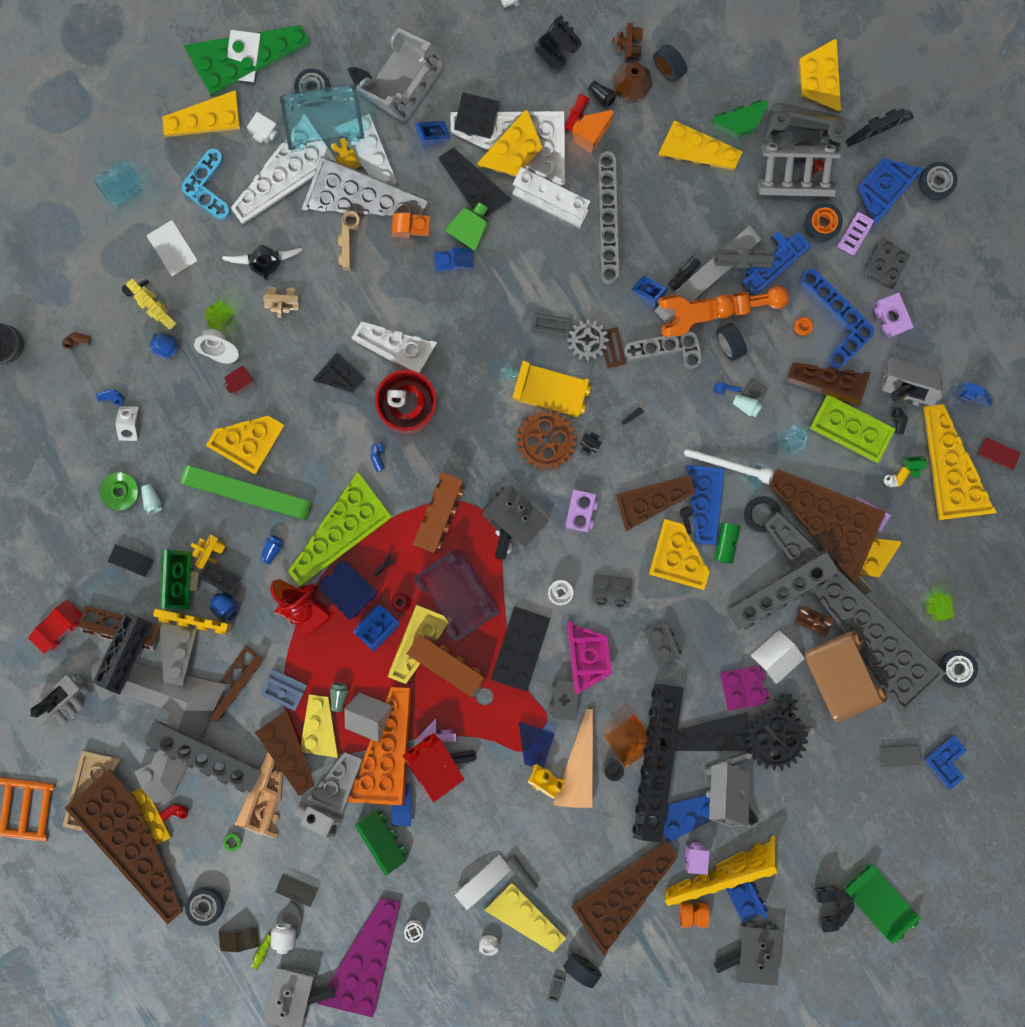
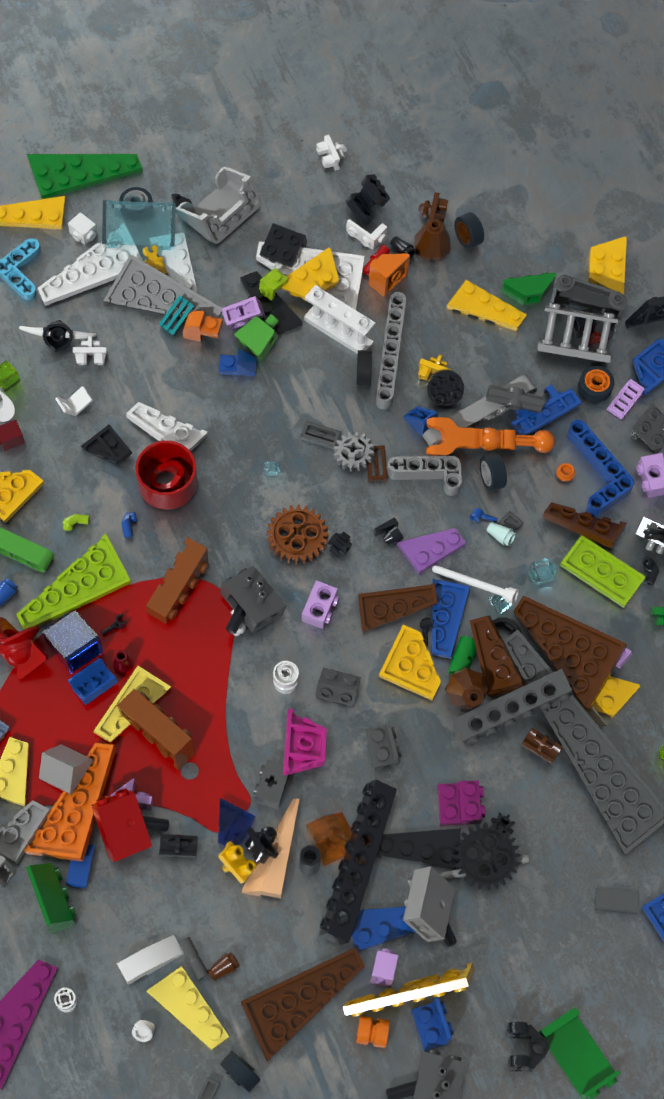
camera: 10 degrees right, 20 degrees down
white sticker [227,30,260,82] -> none
tan hips [263,287,299,318] -> none
sand green cone [330,682,349,712] -> none
tan plate [338,211,361,270] -> none
white tile [387,390,407,407] -> none
clear purple windscreen [413,549,500,642] -> none
blue slope [415,121,450,149] -> none
black plate [491,607,551,692] -> none
yellow panel [512,361,591,418] -> none
black axle [668,256,701,290] -> none
white slope [750,630,805,684] -> none
medium nougat windscreen [805,629,887,723] -> none
arm [884,467,911,488] -> none
none -> white bracket [55,386,93,416]
none -> lime arm [62,514,90,531]
none -> white hips [73,336,108,365]
none -> teal tile [158,295,195,336]
none -> black hips [159,834,198,858]
none -> reddish brown cone [207,952,240,981]
none -> lavender brick [221,296,265,330]
none -> black hips [245,827,279,864]
none -> lime bracket [259,268,288,300]
none -> white bracket [346,219,388,250]
none -> black tyre [357,350,372,386]
none -> black hose [383,526,404,545]
none -> medium lavender wing [397,528,466,574]
none -> yellow hips [418,354,452,380]
none -> black tile [427,369,464,407]
none -> reddish brown cone [445,667,488,711]
none -> reddish brown wing [469,615,525,697]

